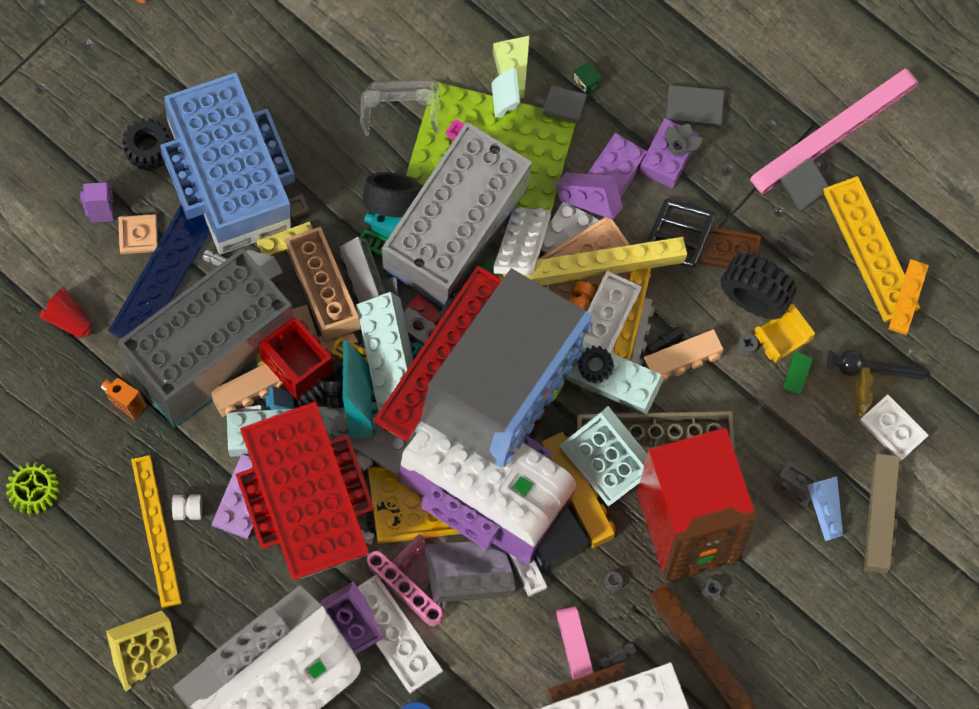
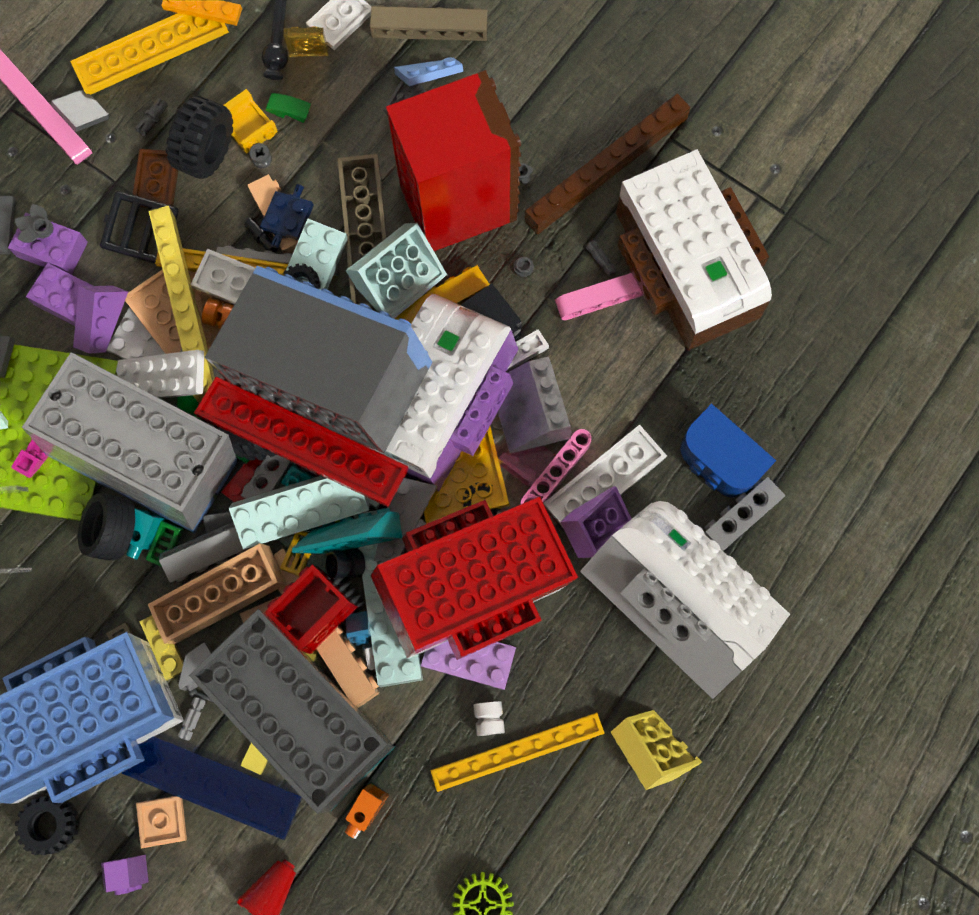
camera: 90 degrees left, 5 degrees up
none -> dark blue plate [260,184,314,249]

